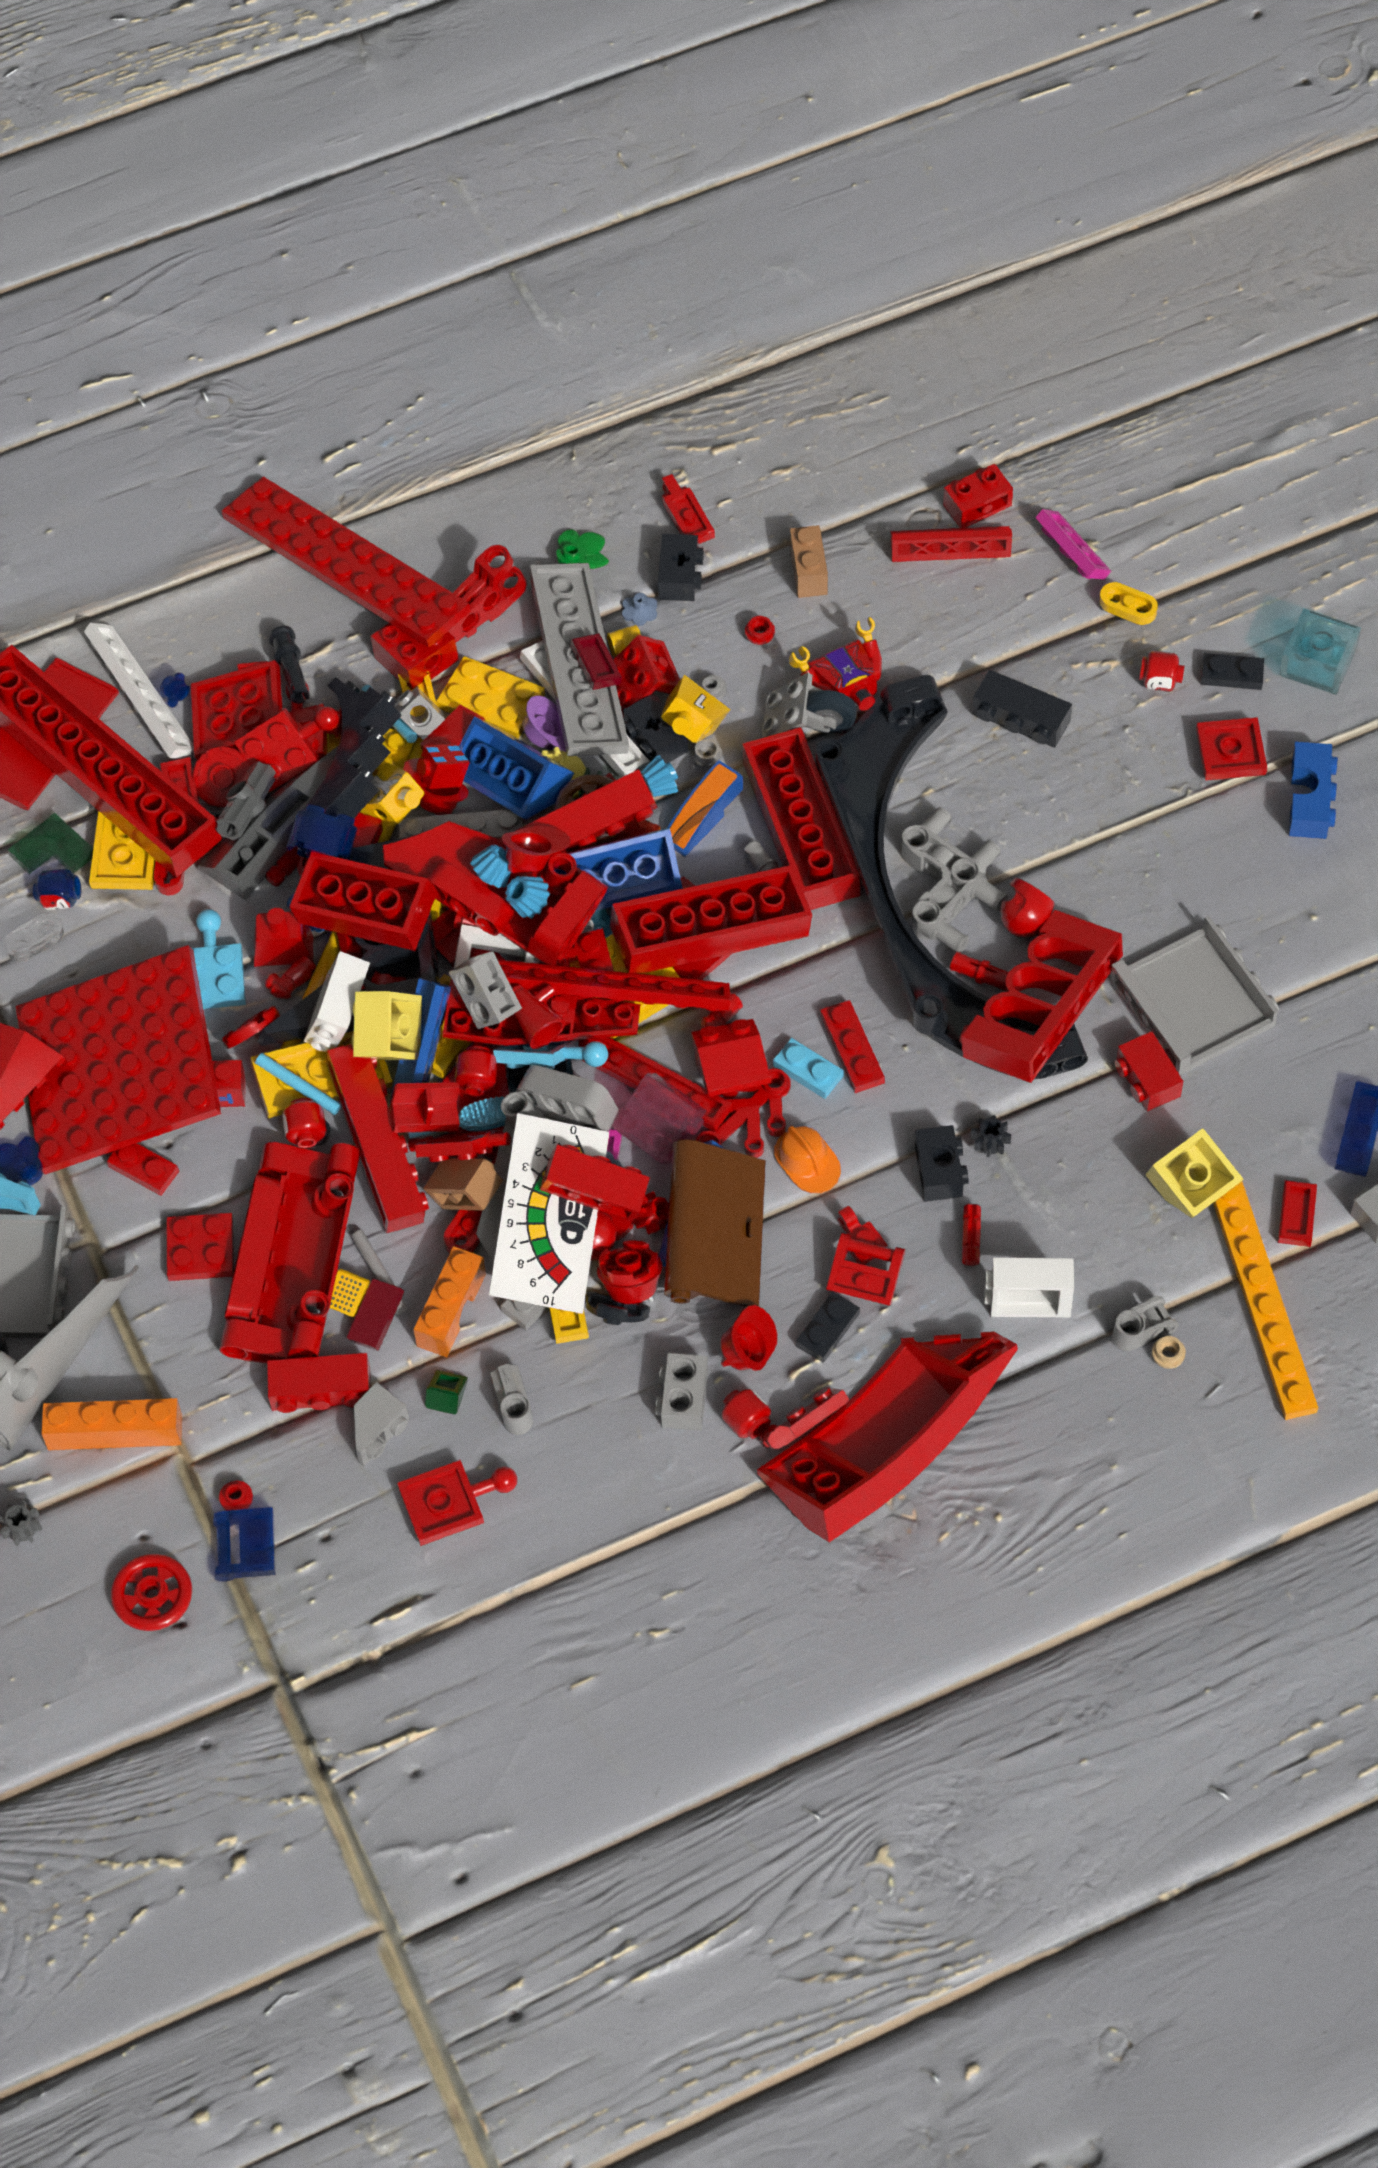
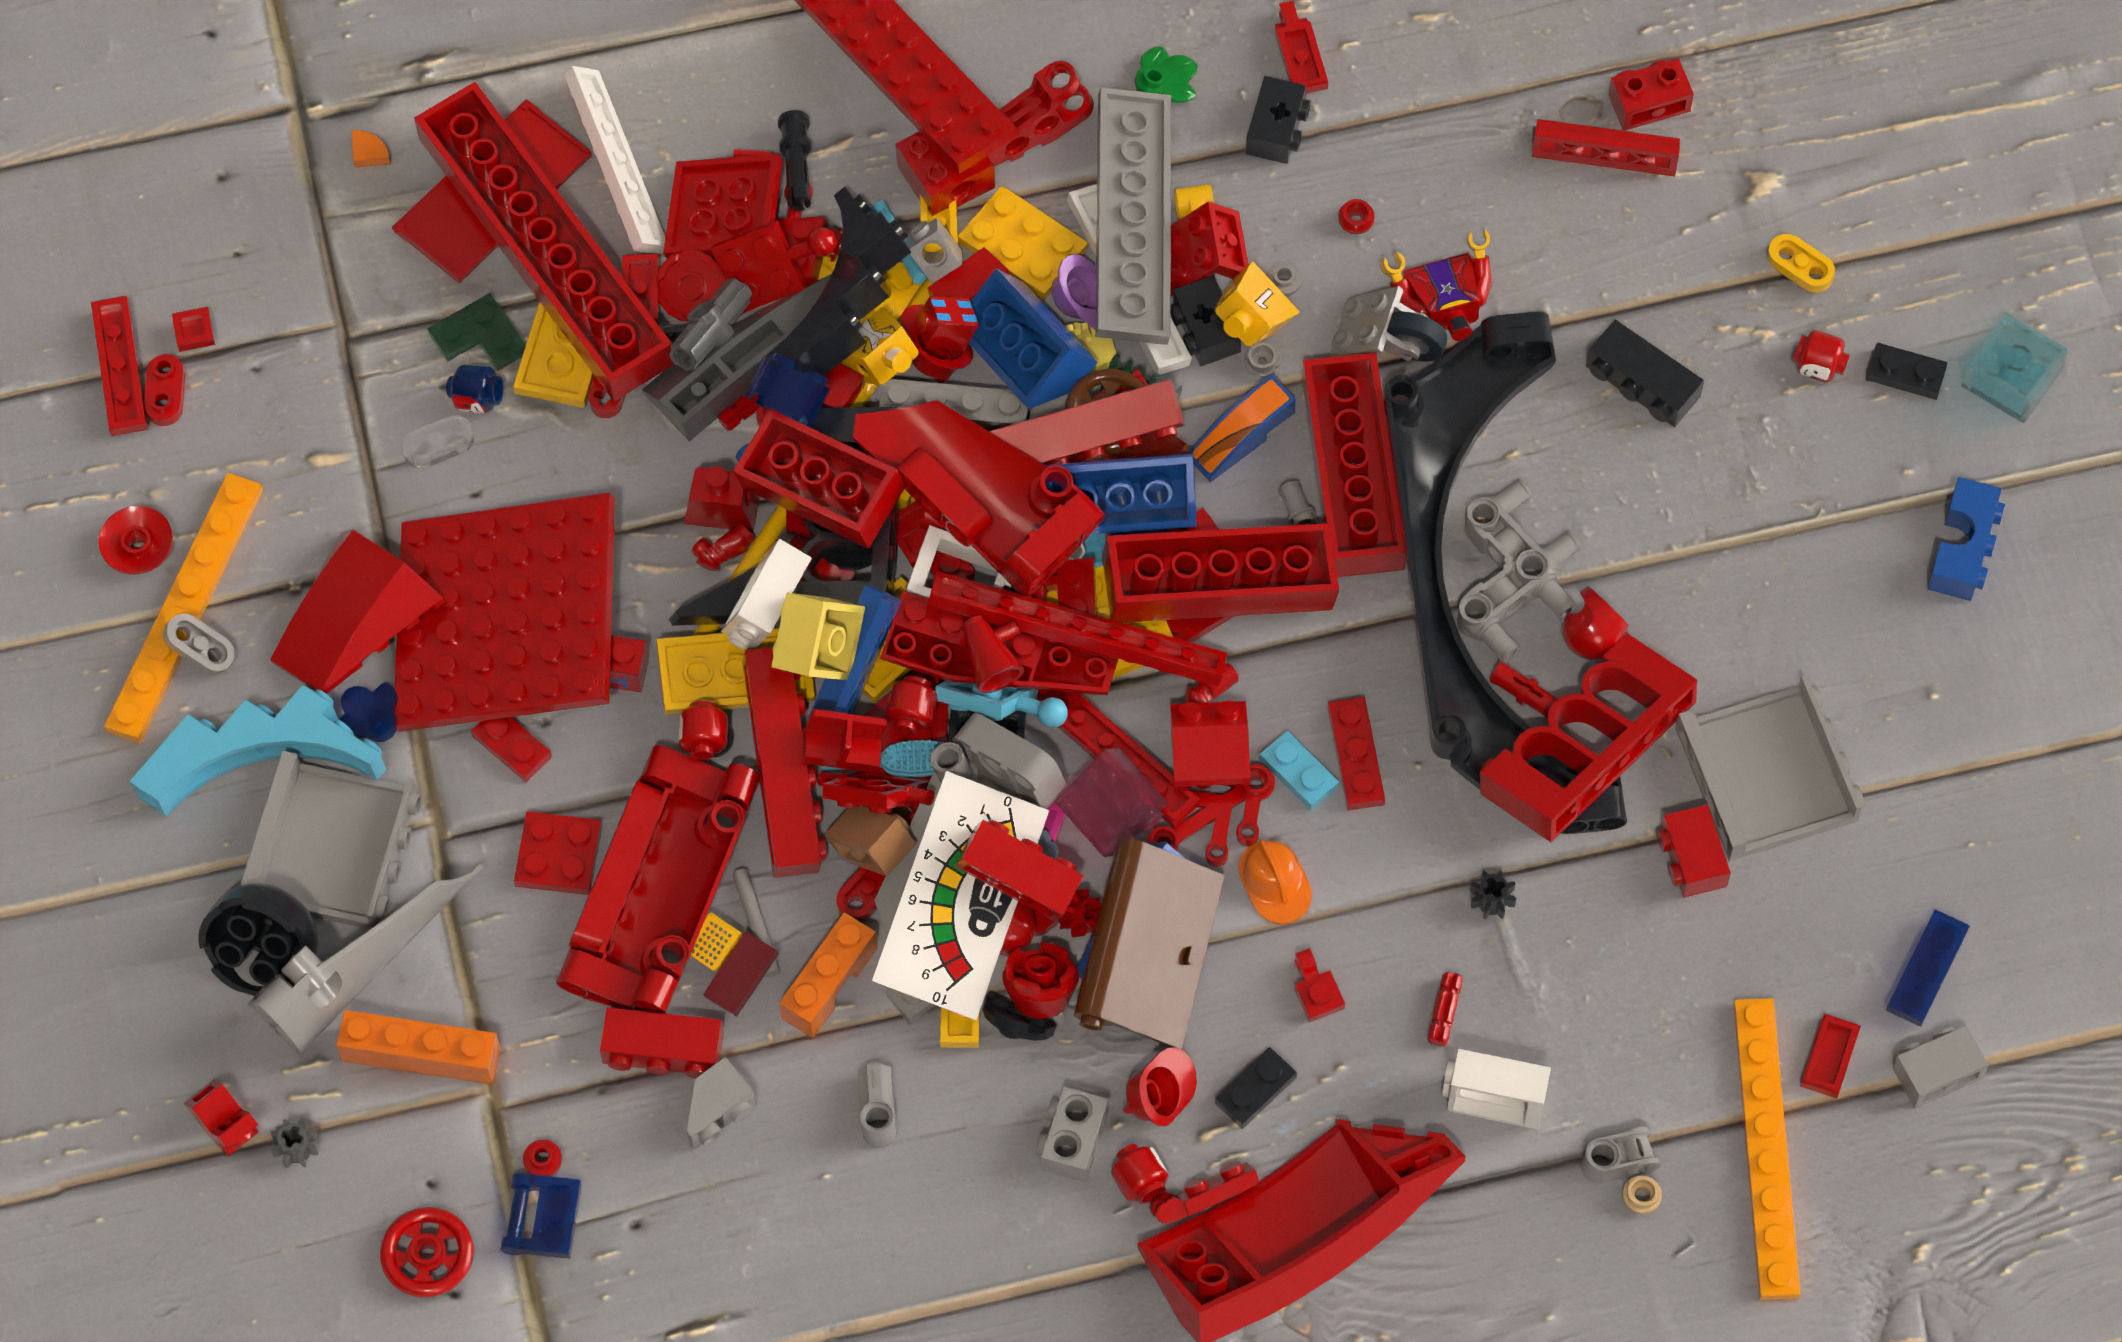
camera: 10 degrees right, 5 degrees up
clear blue plate [160,672,190,708] -> none
medium azure plate [192,909,246,1009] -> none
red tile [221,1005,281,1050] -> none
medium azure bar [255,1053,342,1115] -> none
red plate [397,1460,518,1546] -> none
dark green slope [425,1370,468,1415] -> none
light grey brick [449,951,522,1029] -> none
dark azure piece [470,845,511,888] -> none
red piece [501,825,571,874] -> none
dark azure piece [505,876,550,919] -> none
dark red tile [570,633,622,690] -> none
sand blue plant [622,593,657,626] -> none
dark azure piece [641,755,678,797] -> none
medium nougat brick [790,525,828,598] -> none
red plate [826,1233,906,1306] -> none
black brick [914,1125,969,1202] -> none
dark pink plate [1035,509,1111,580] -> none
light yellow slope [1145,1128,1244,1218] -> none
red plate [1196,717,1268,781] -> none

